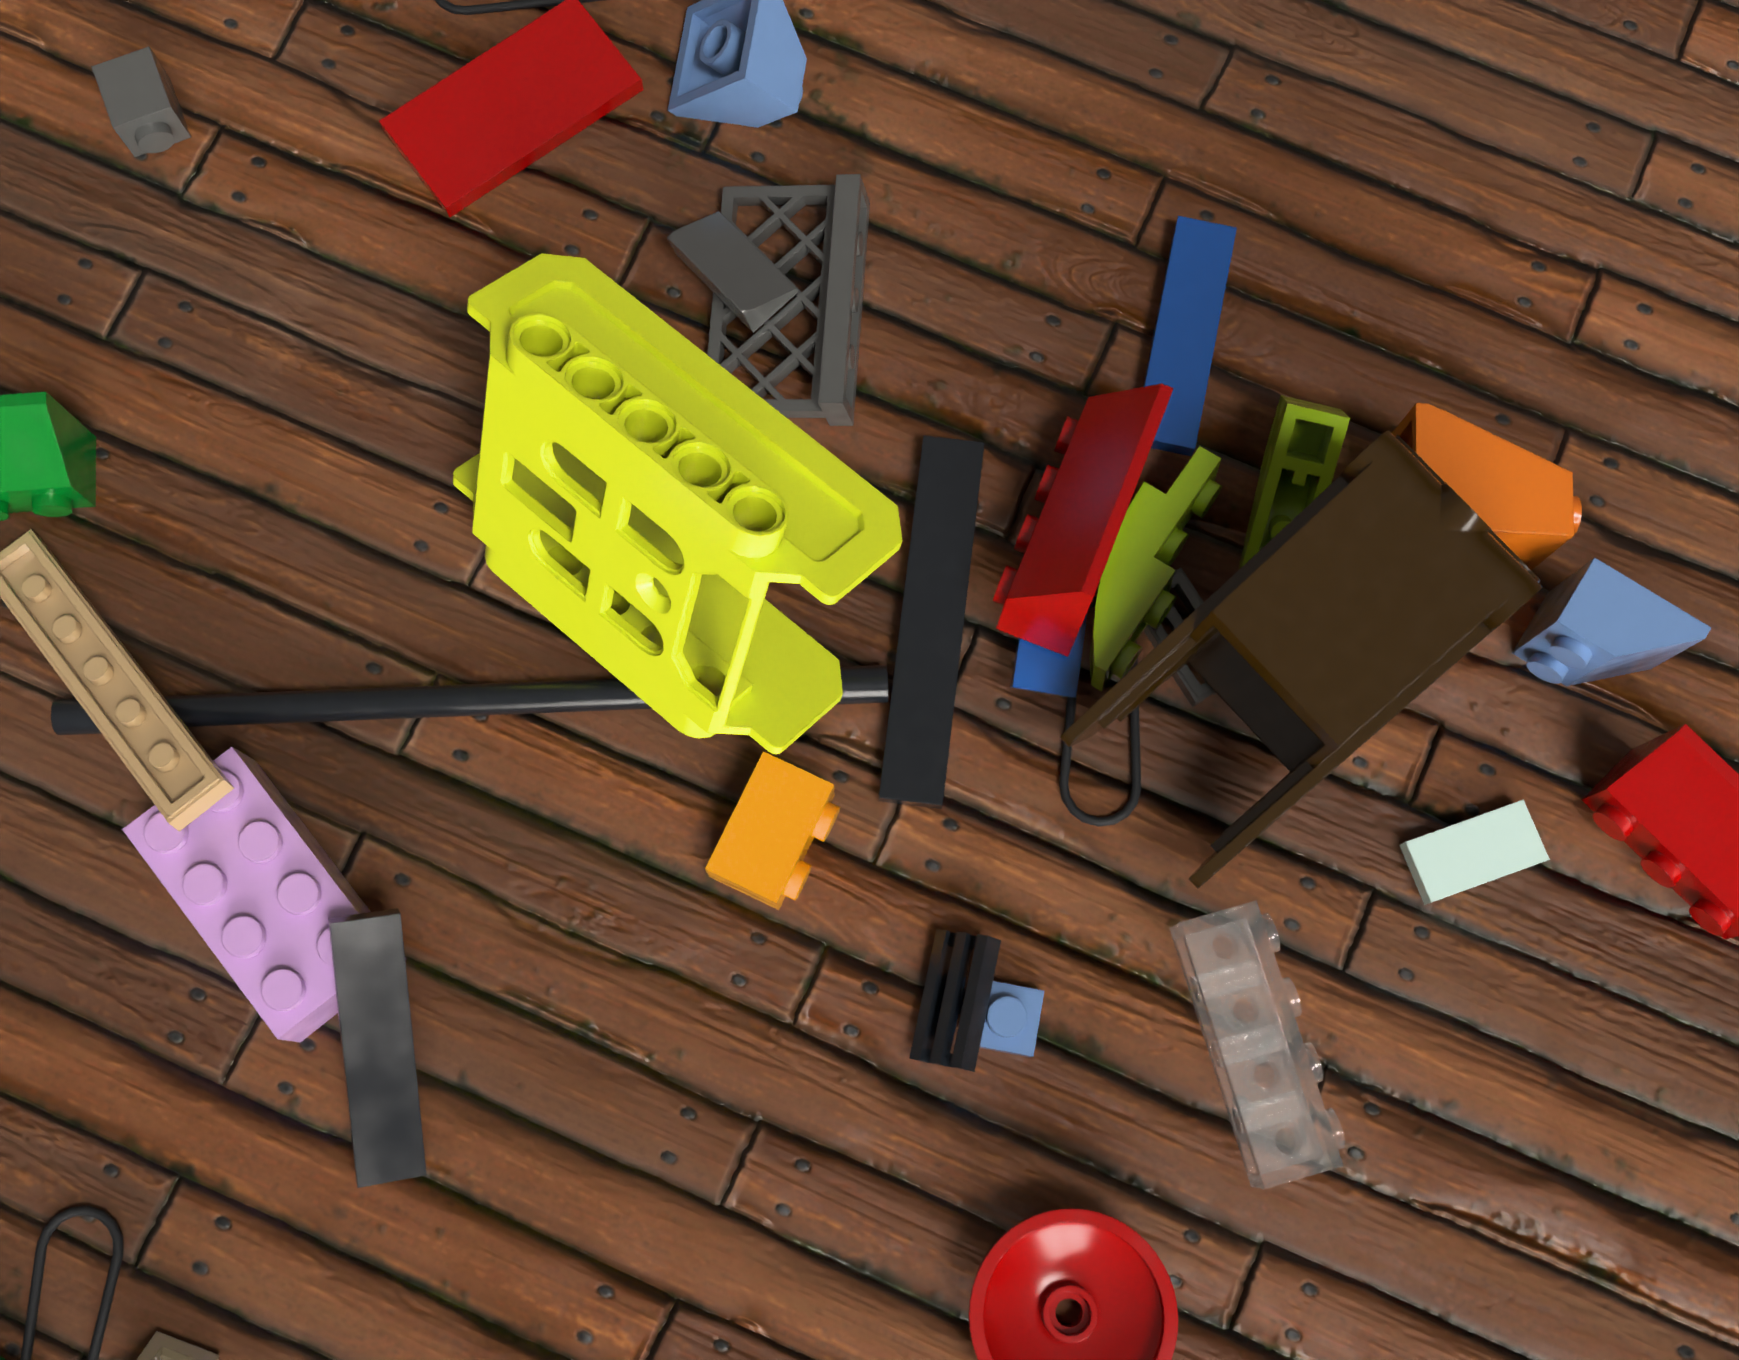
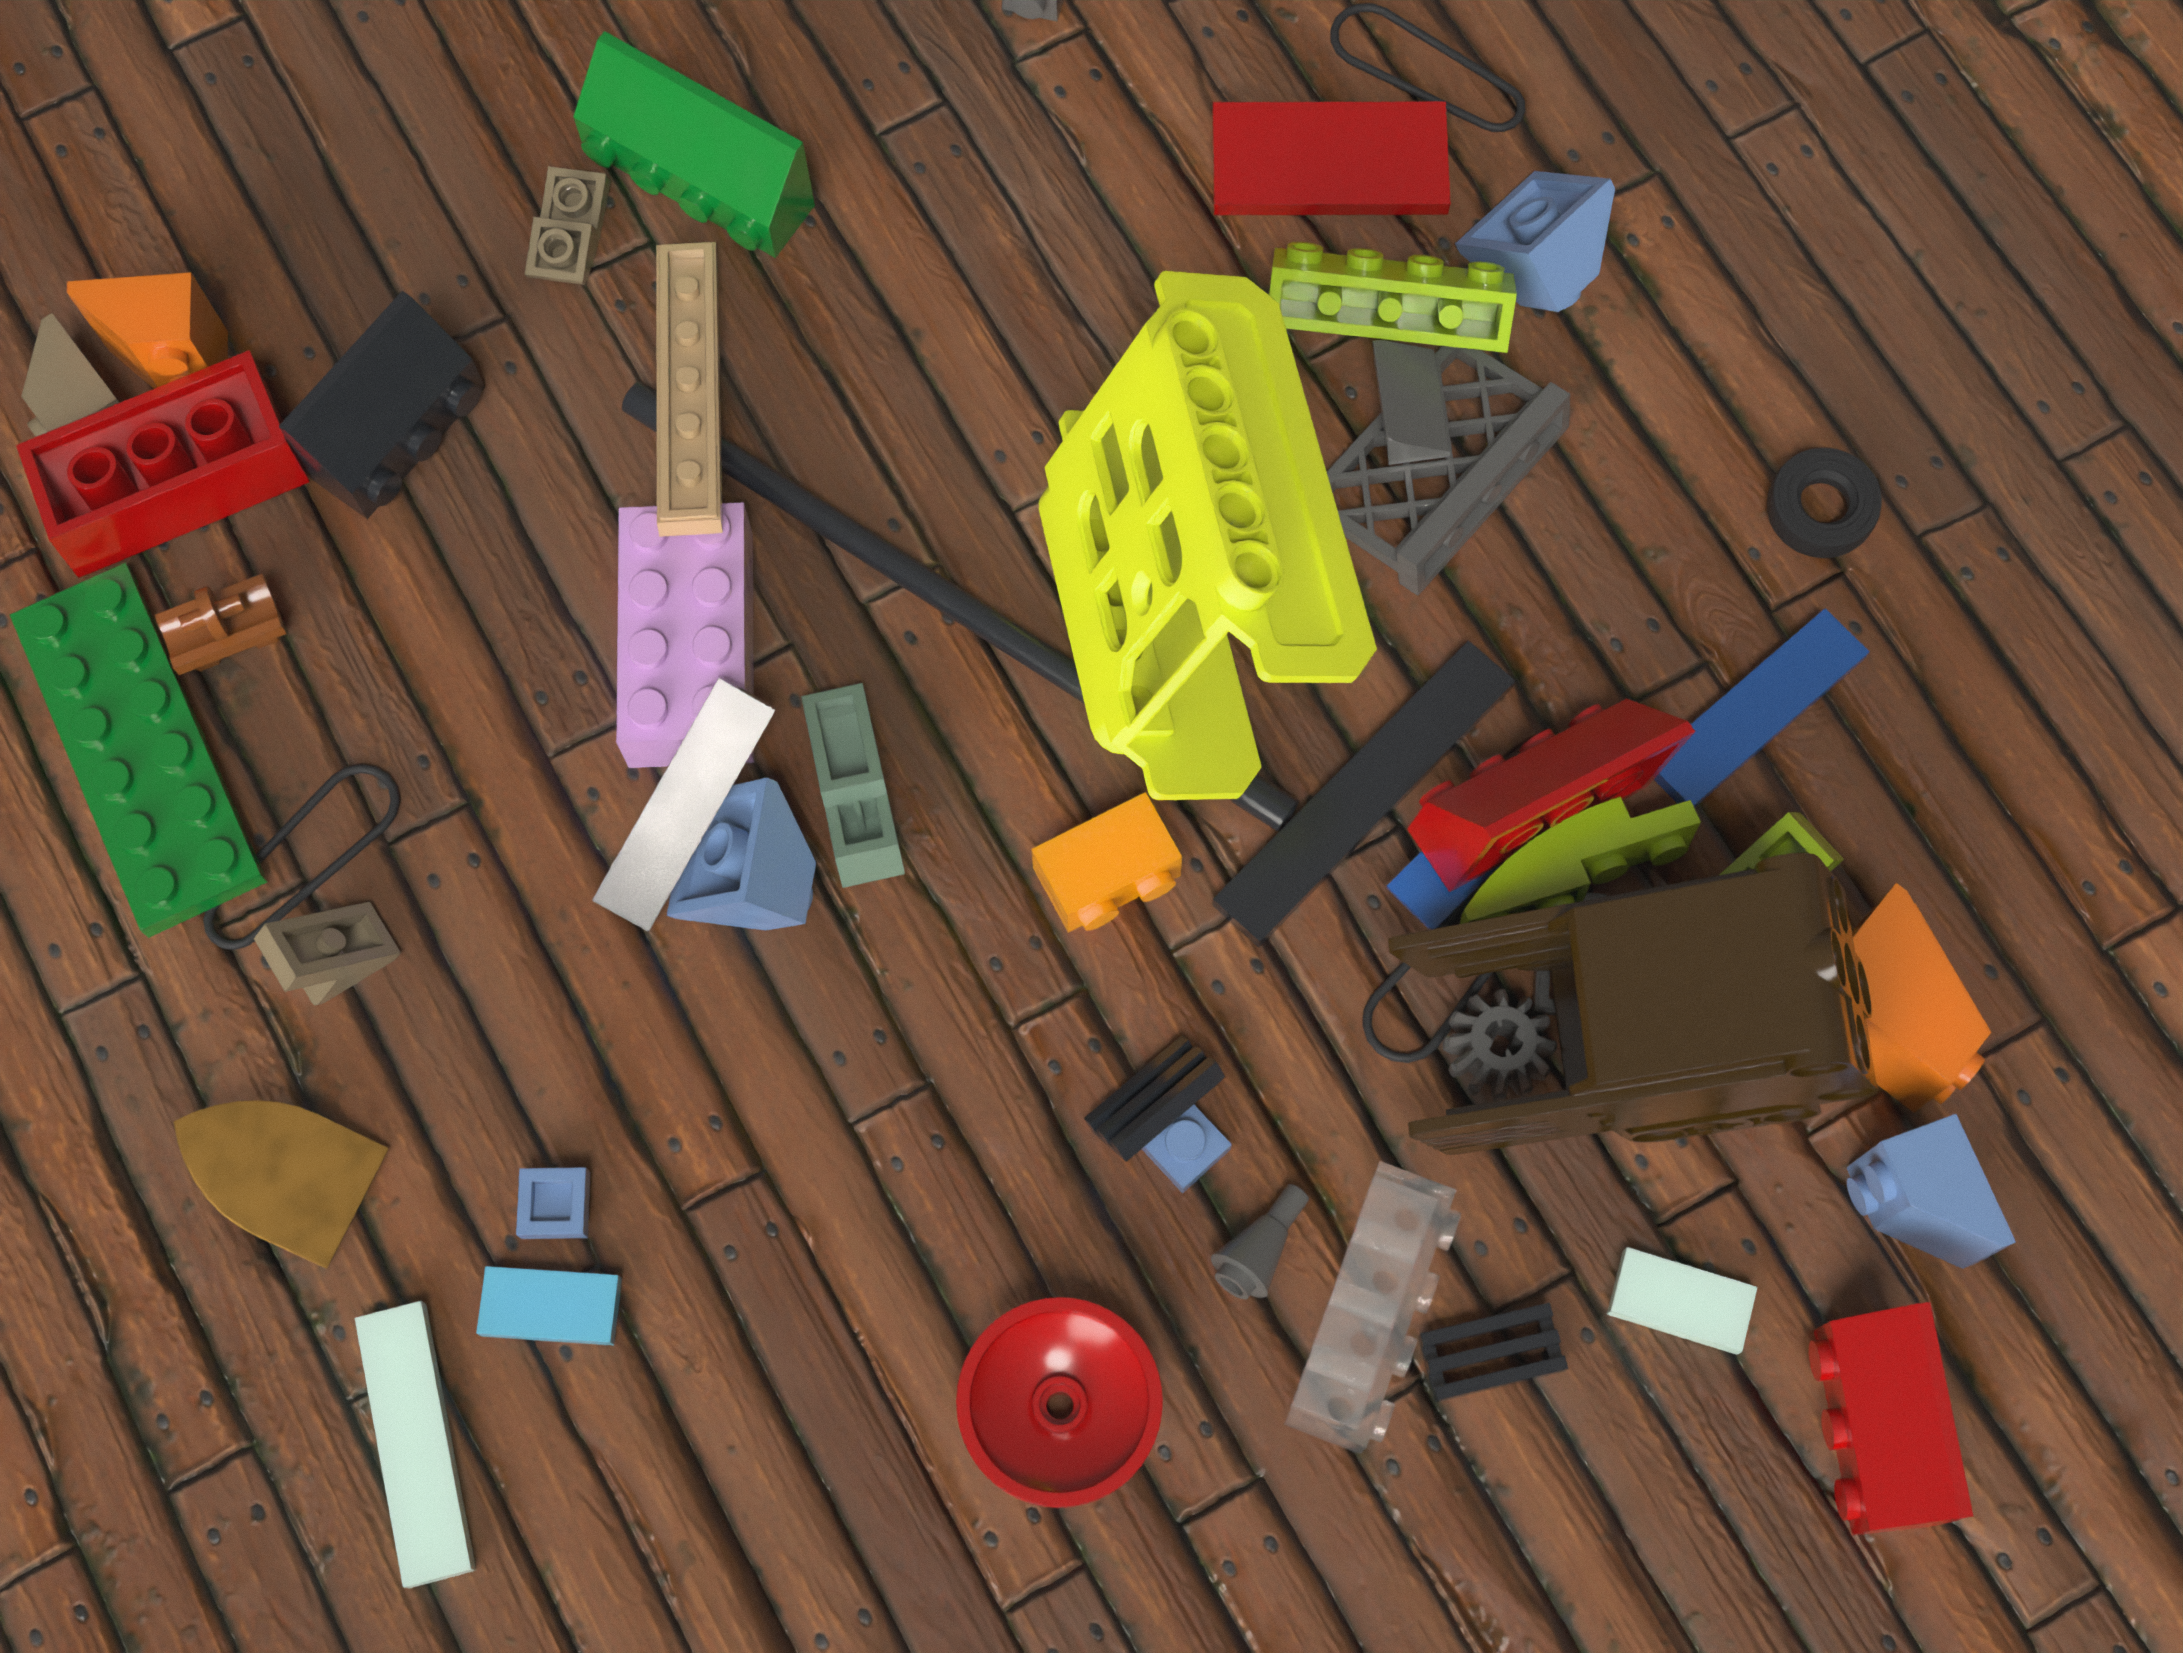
camera: 40 degrees right, 5 degrees down
none -> medium blue slope [667,778,816,931]
none -> sand green slope [801,683,905,888]
none -> dark grey cone [1211,1184,1309,1300]
none -> lime brick [1269,242,1517,353]
none -> black tile [1418,1303,1569,1403]
none -> dark grey gear [1443,989,1557,1102]
none -> black tyre [1767,448,1882,558]

